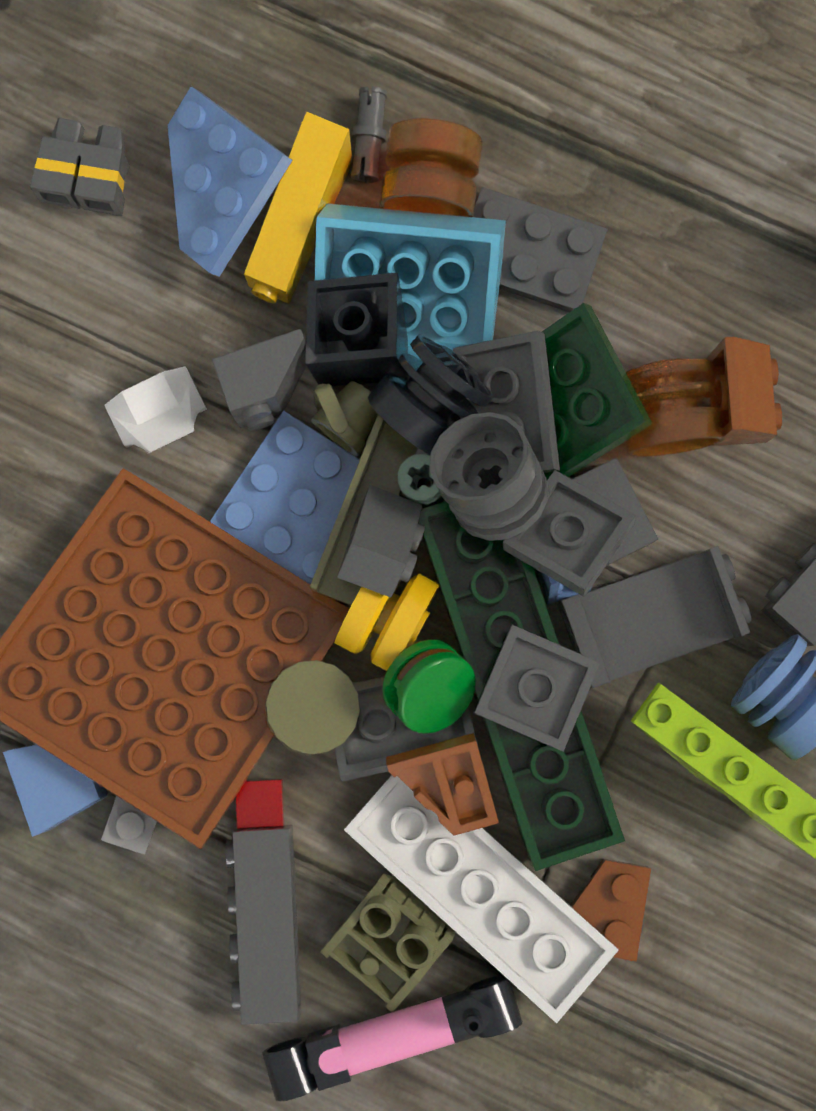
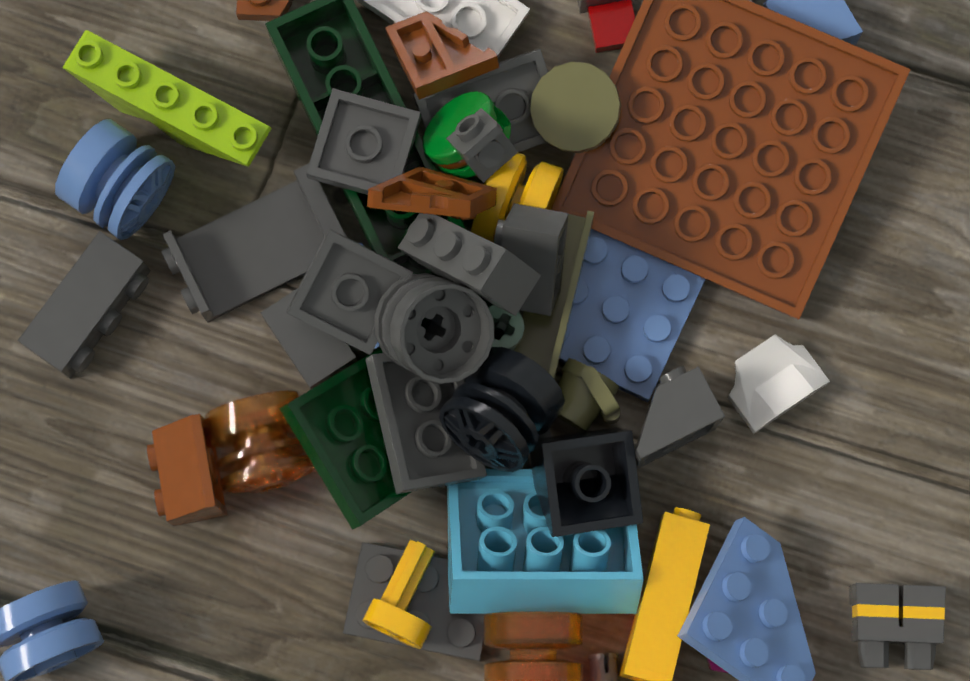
camera: 175 degrees right, 5 degrees down
none -> yellow piece [362,539,435,649]
none -> dark orange wing [367,166,497,220]
none -> dark grey brick [398,213,541,316]
none -> dark grey bracket [446,108,518,182]

